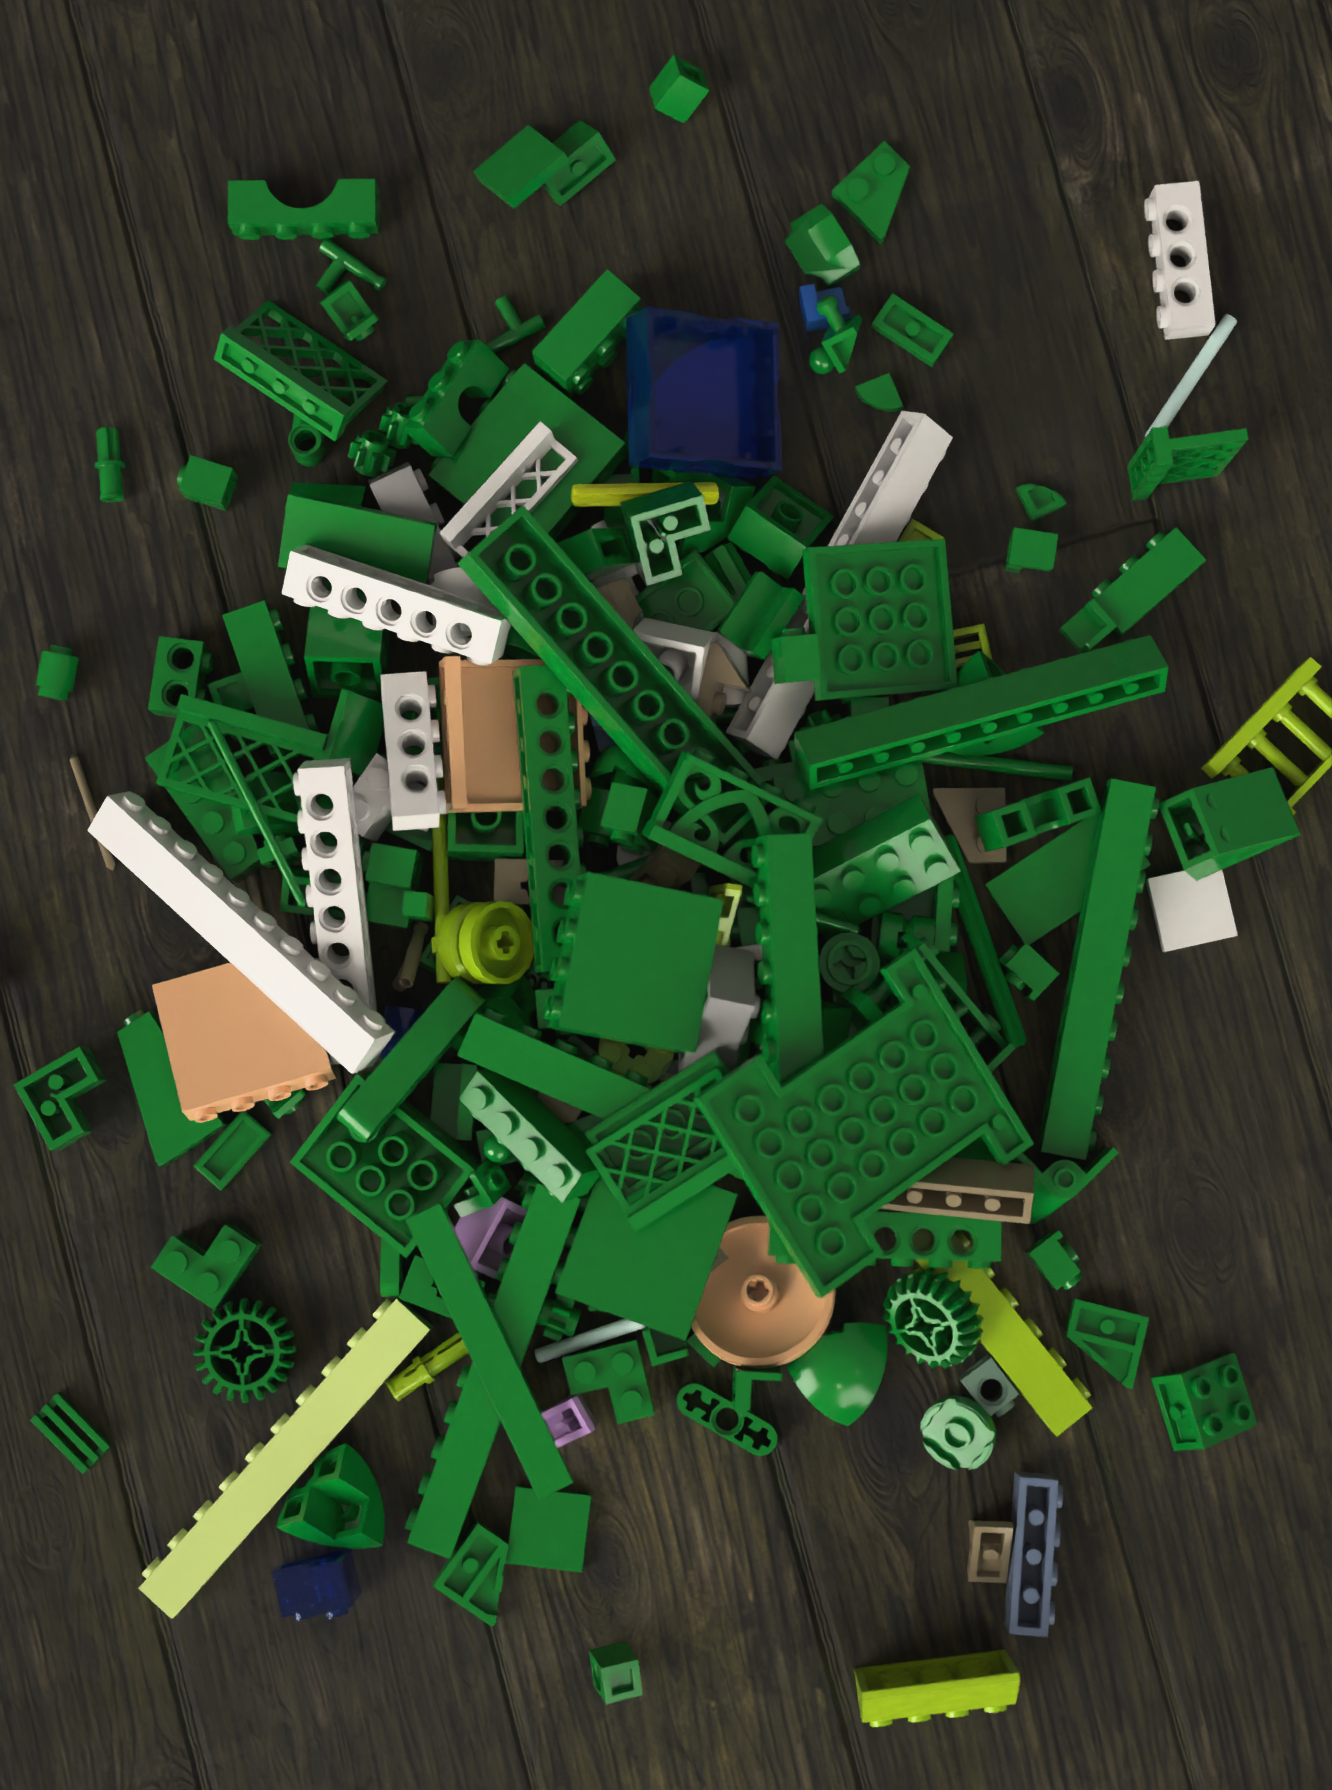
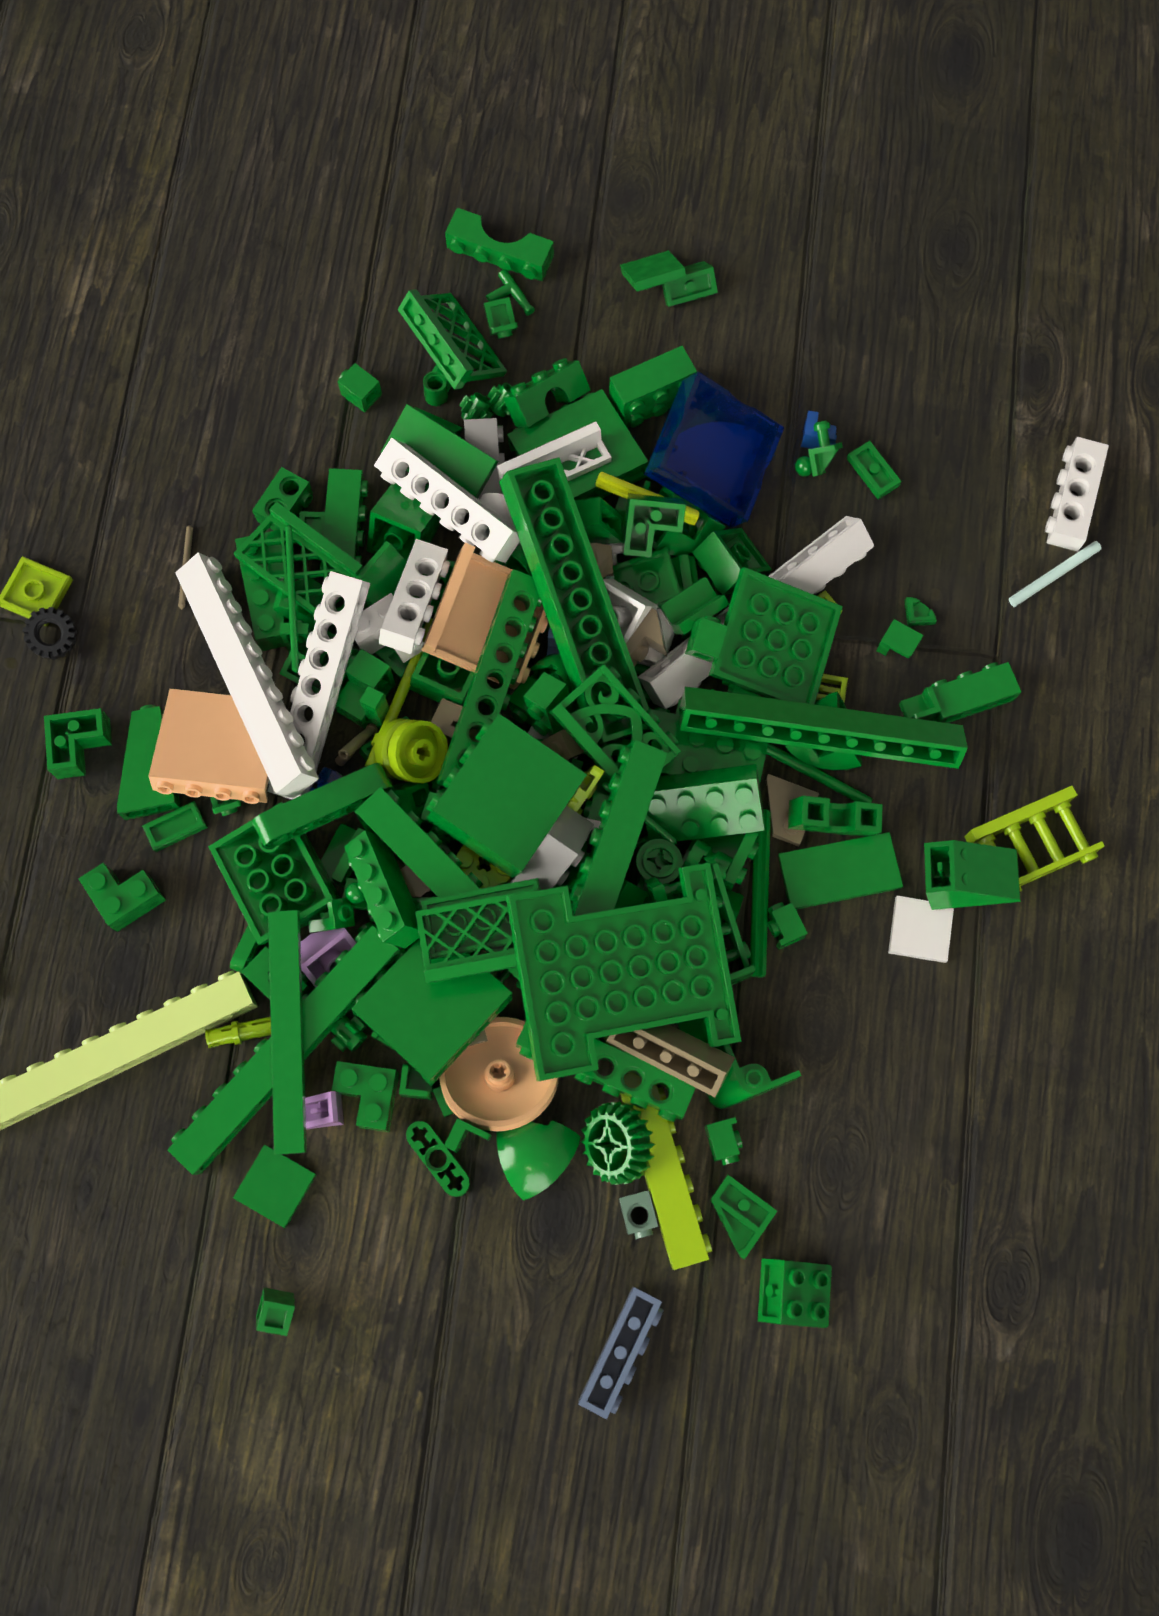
camera: 15 degrees right, 10 degrees down
green brick [35,645,79,701] -> none
green axle [95,426,125,502] -> none
green gear [193,1298,297,1403] -> none
clear blue brick [272,1548,361,1621] -> none
green brick [276,1444,385,1549] -> none
green wing [432,1520,509,1627] -> none
green piece [485,295,546,353] -> none
light aqua bar [535,1319,646,1363] -> none
green panel [649,55,710,123] -> none
green slope [785,204,860,287] -> none
green wing [831,141,910,244] -> none
lime slope [854,1649,1020,1727] -> none
green tile [855,373,903,412] -> none
tile [920,1395,996,1470] -> none
dark tan slope [967,1520,1013,1583] -> none
green brick [1036,778,1160,1160] -> none
green fence [1127,426,1248,501] -> none

